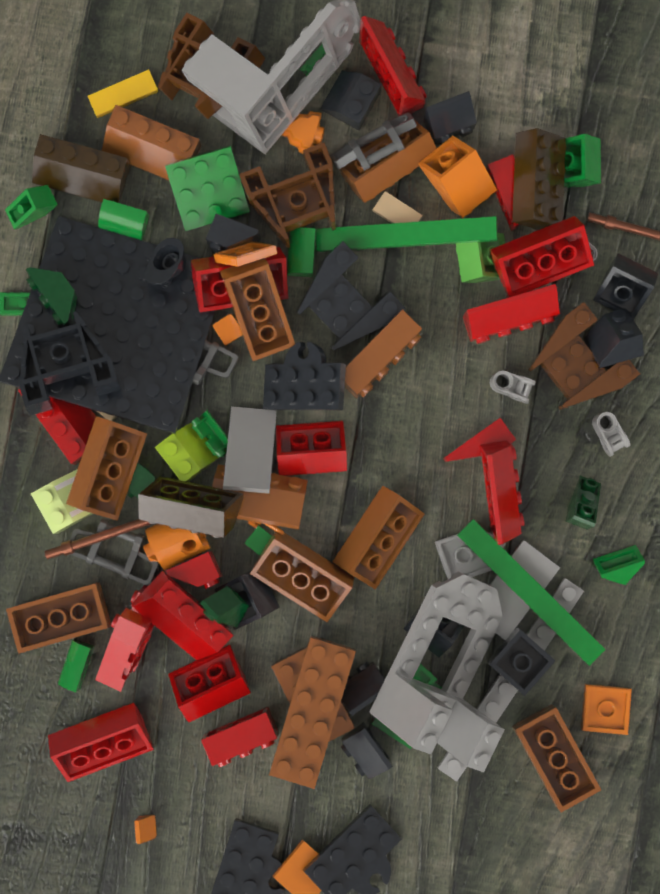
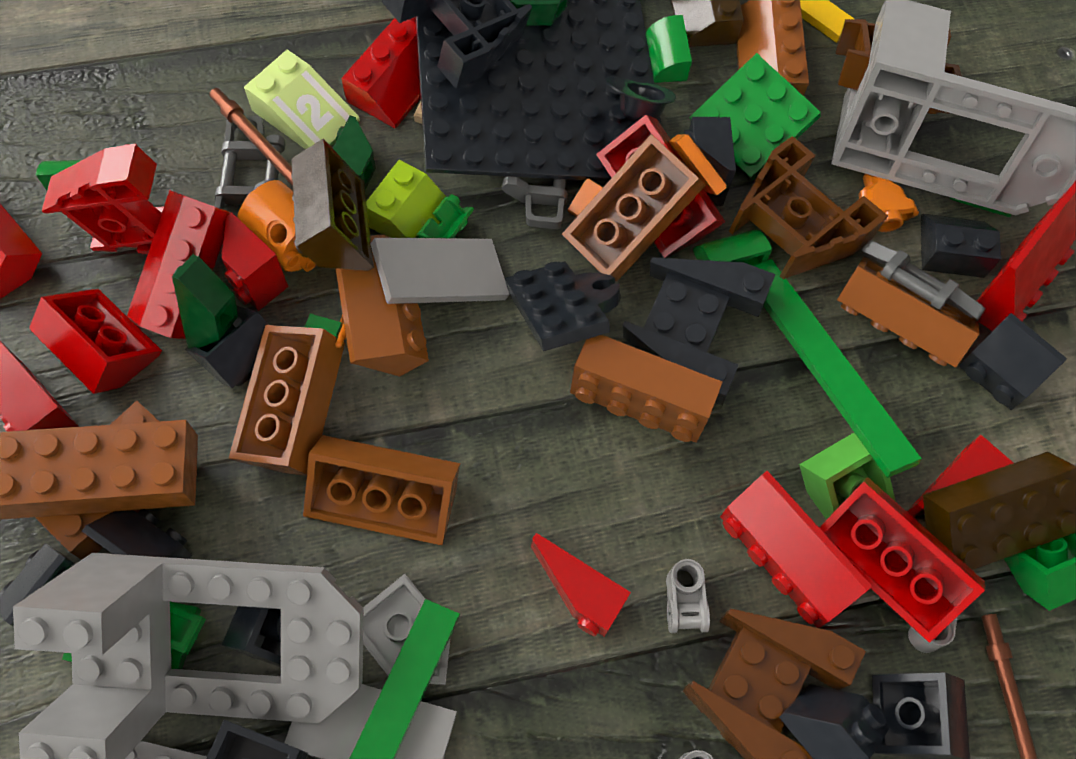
camera: 65 degrees right, 20 degrees down
dark orange brick [6,582,111,654] -> none
dark orange slope [66,416,147,521] -> none
red slope [276,421,347,476] -> none
tan tile [373,191,423,224] -> none
orange slope [418,136,497,218] -> none
red slope [480,440,524,545] -> none

